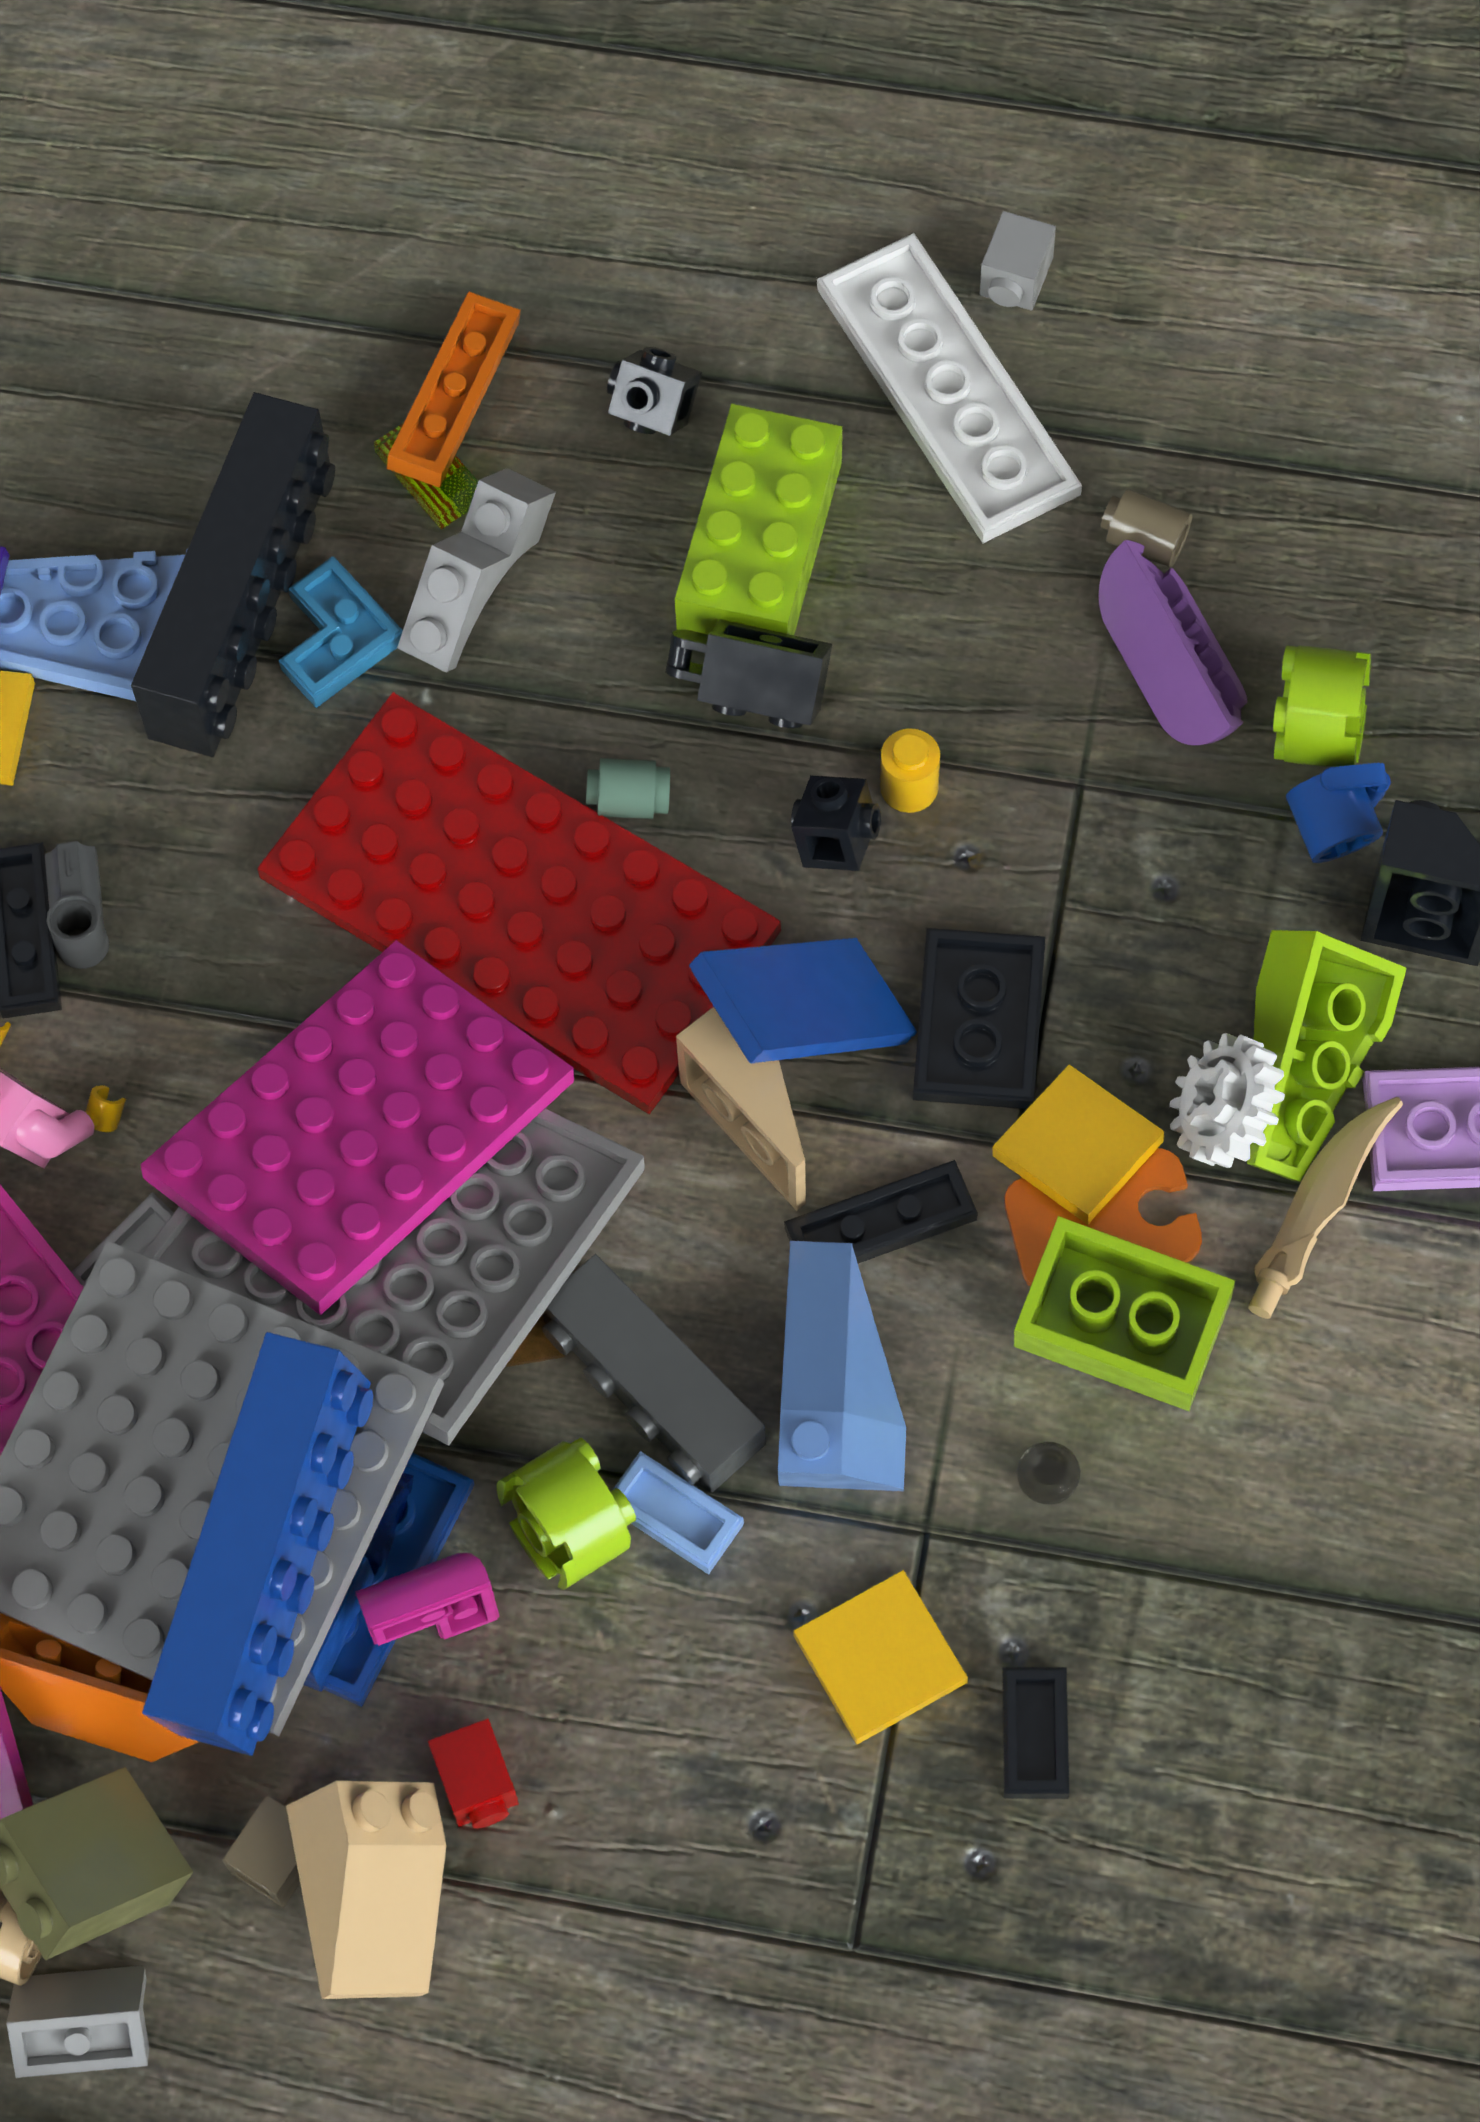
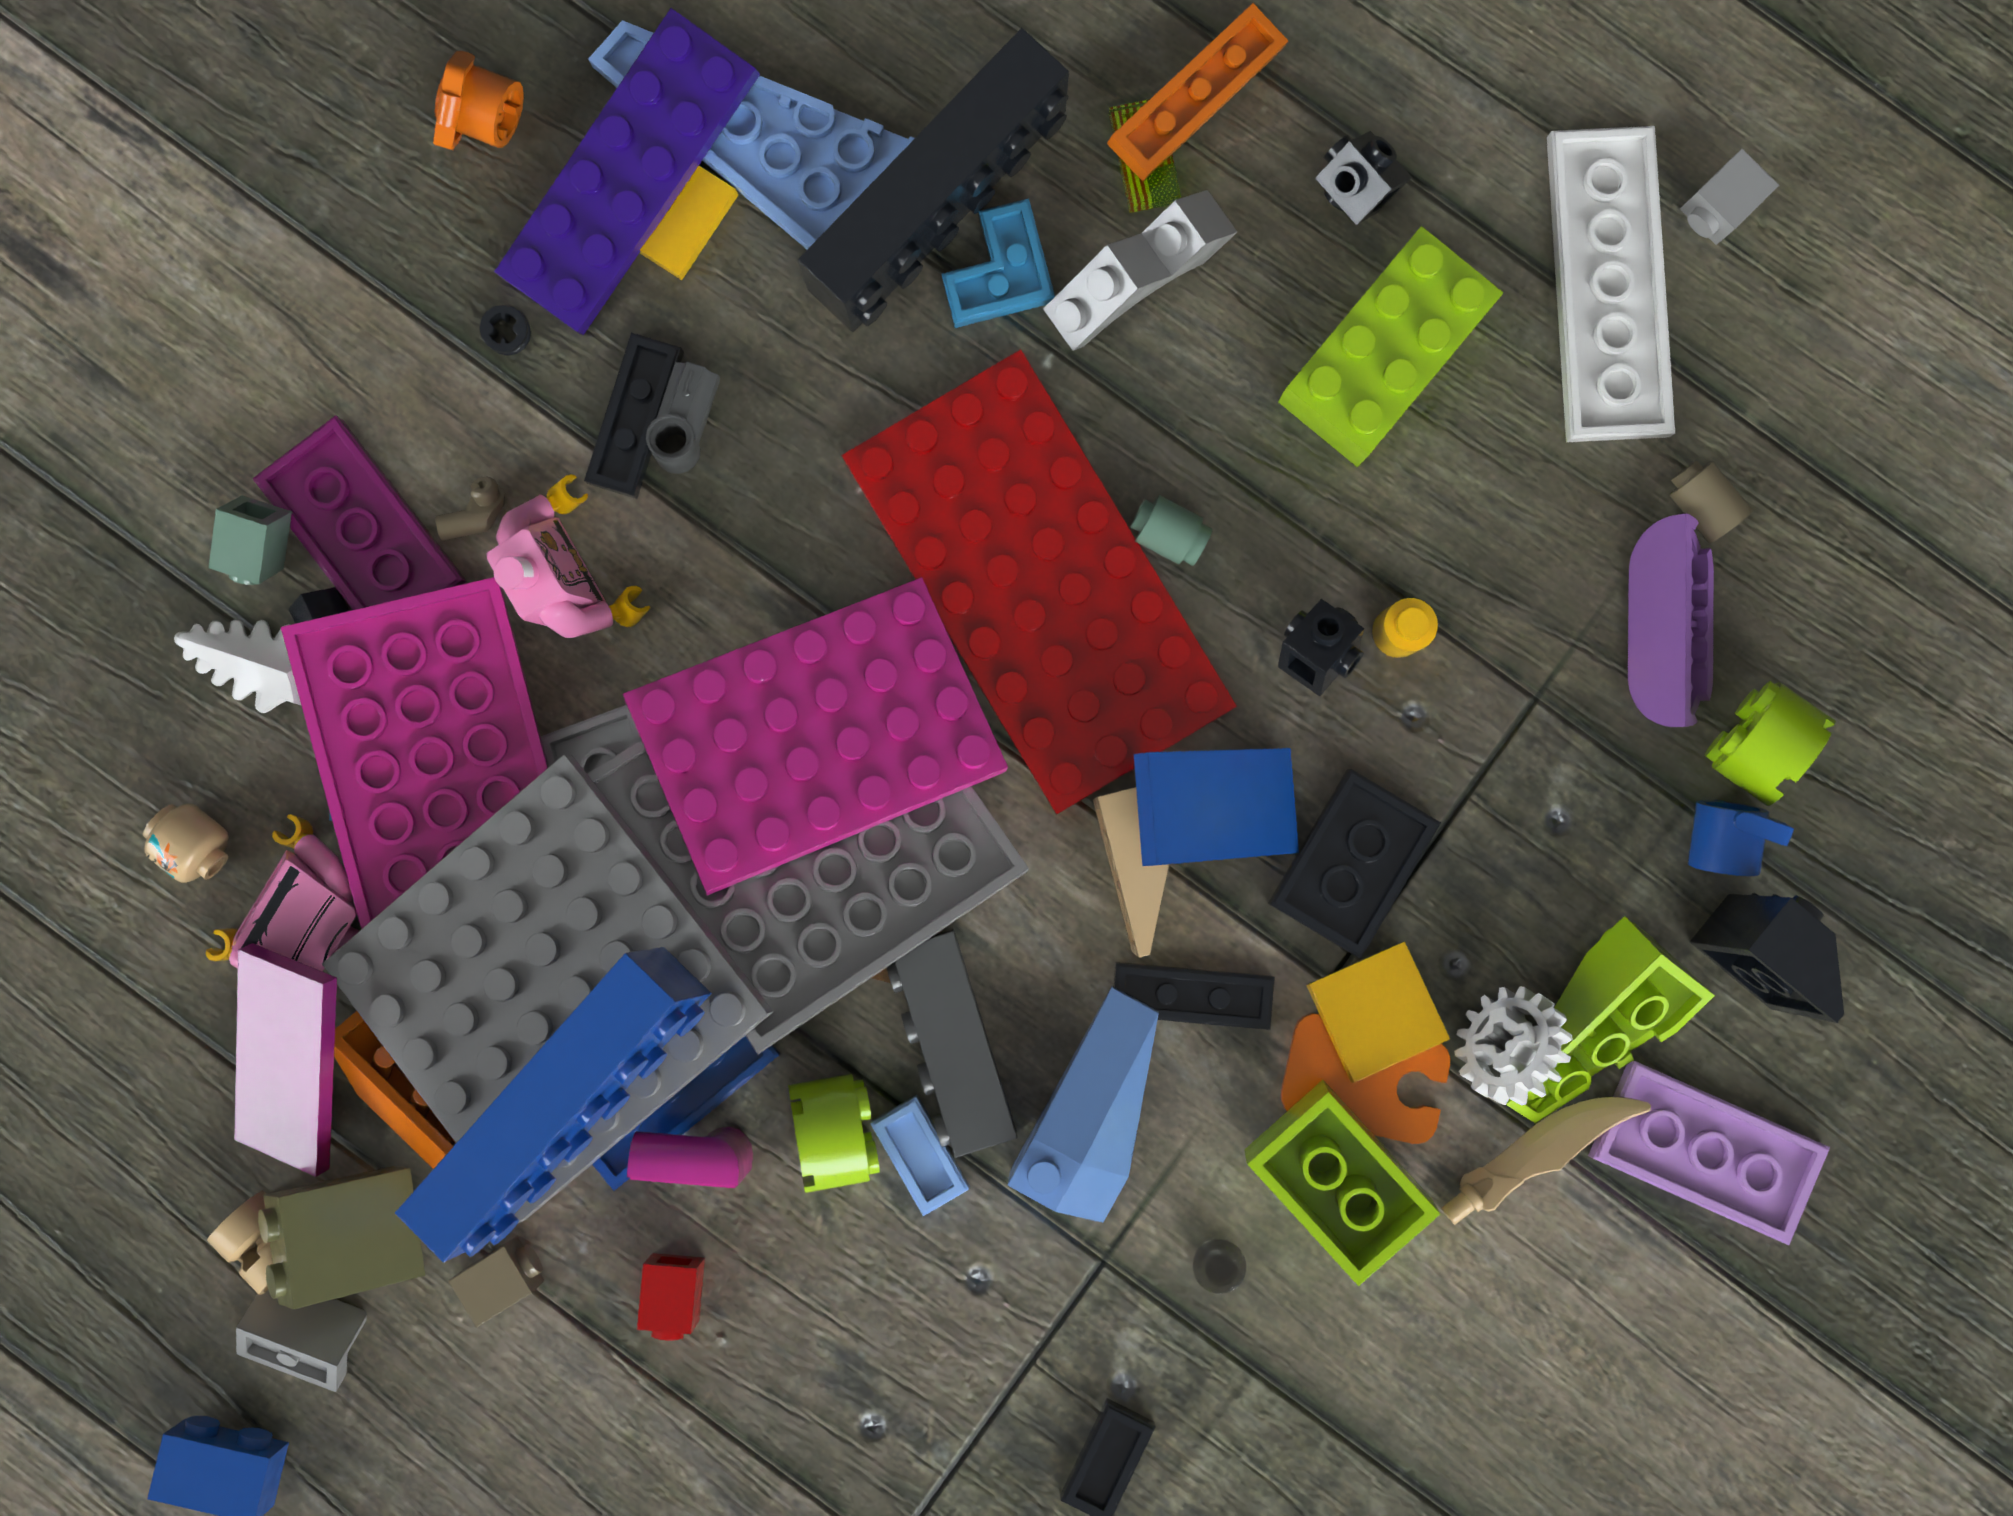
camera: 20 degrees right, 20 degrees up
tan slope [286,1781,446,1999] -> none
black brick [665,619,832,728] -> none
yellow tile [793,1570,968,1745] -> none

